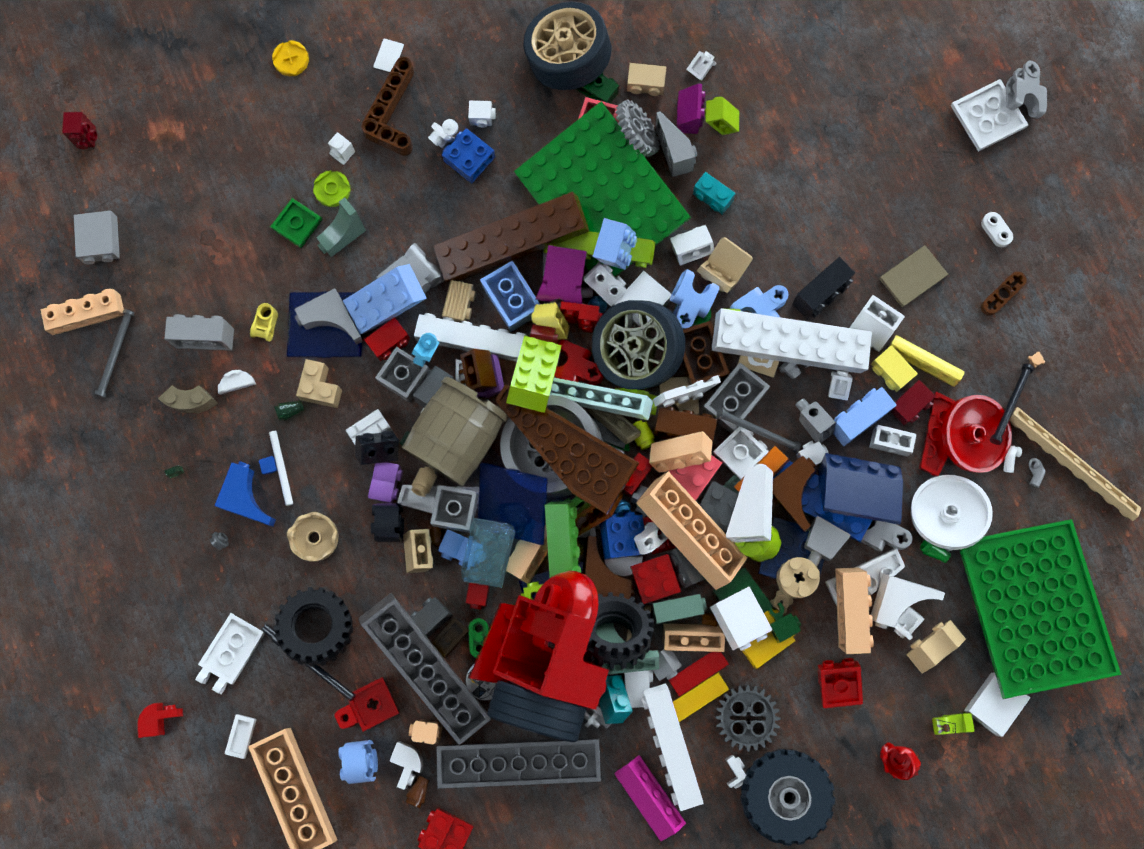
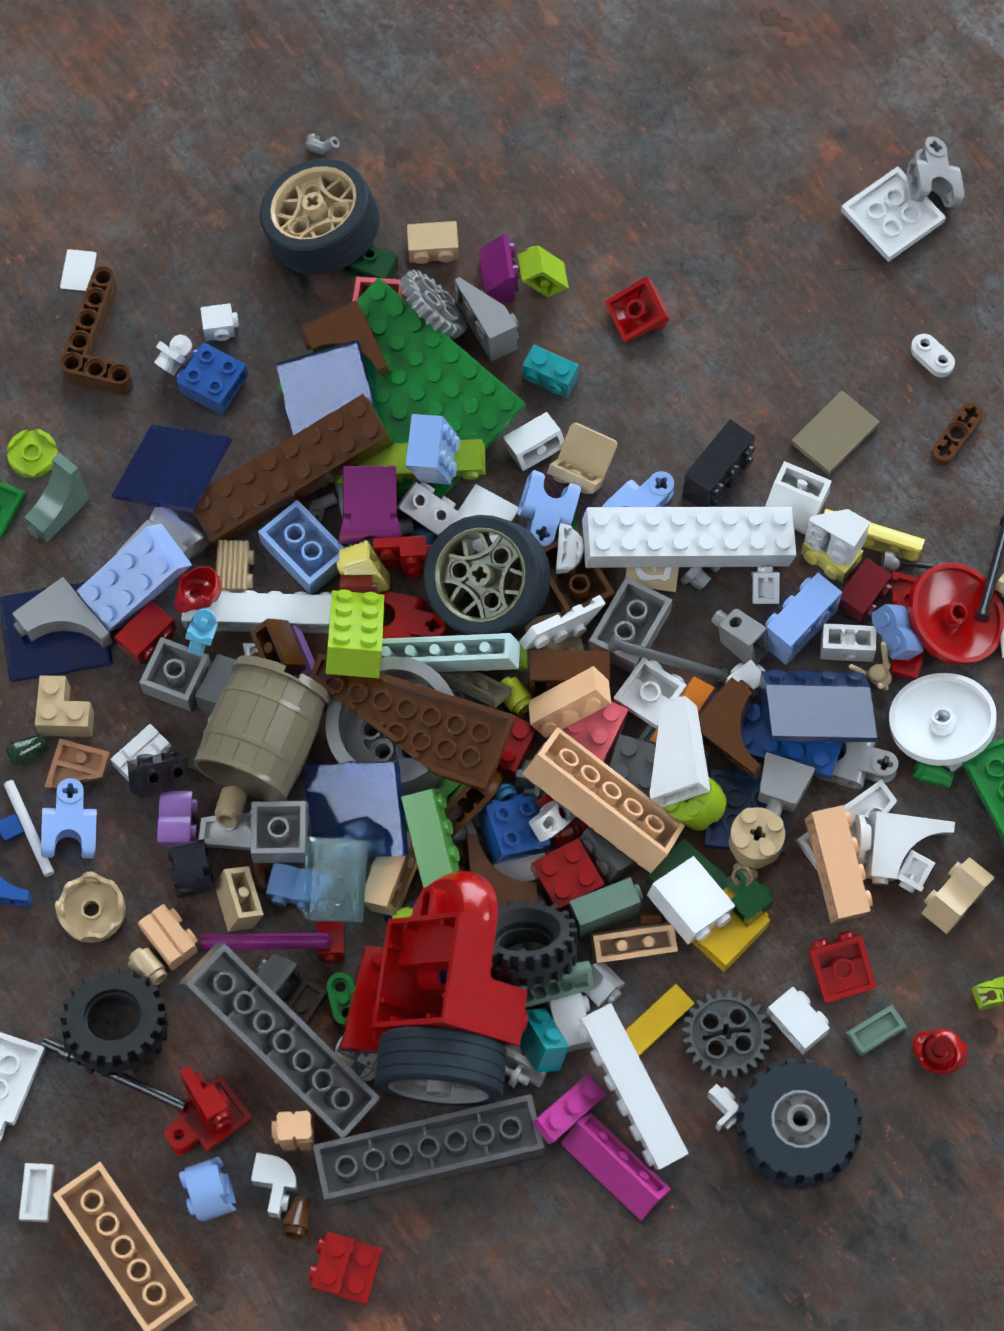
camera: 15 degrees left, 10 degrees down
white brick [328,132,355,165] -> none
red tile [668,652,729,696] -> none
white bracket [686,51,716,81] -> none
none -> light blue piece [41,778,97,859]
none -> nougat wing [44,739,111,790]
none -> clear blue piece [111,425,233,512]
none -> tan brick [128,947,167,986]
none -> light nougat brick [138,904,198,970]
none -> red hair [174,566,222,613]
none -> red plate [180,1066,232,1132]
none -> magenta axle [200,933,331,950]
none -> clear blue piece [276,340,376,435]
none -> reddish brown arch [302,300,391,377]
none -> light grey arm [308,492,338,522]
none -> dark pink plate [532,1074,606,1144]
none -> white tile [556,523,584,574]
none -> red slope [604,276,670,343]
none -> white brick [766,987,830,1055]
none -> white slope [804,509,871,567]
none -> sand green tile [846,1005,907,1057]
none -> tan plant [849,642,892,691]
none -> white tile [855,814,872,867]
none -> medium blue brick [872,604,923,660]
none -> light grey hinge [881,550,942,571]

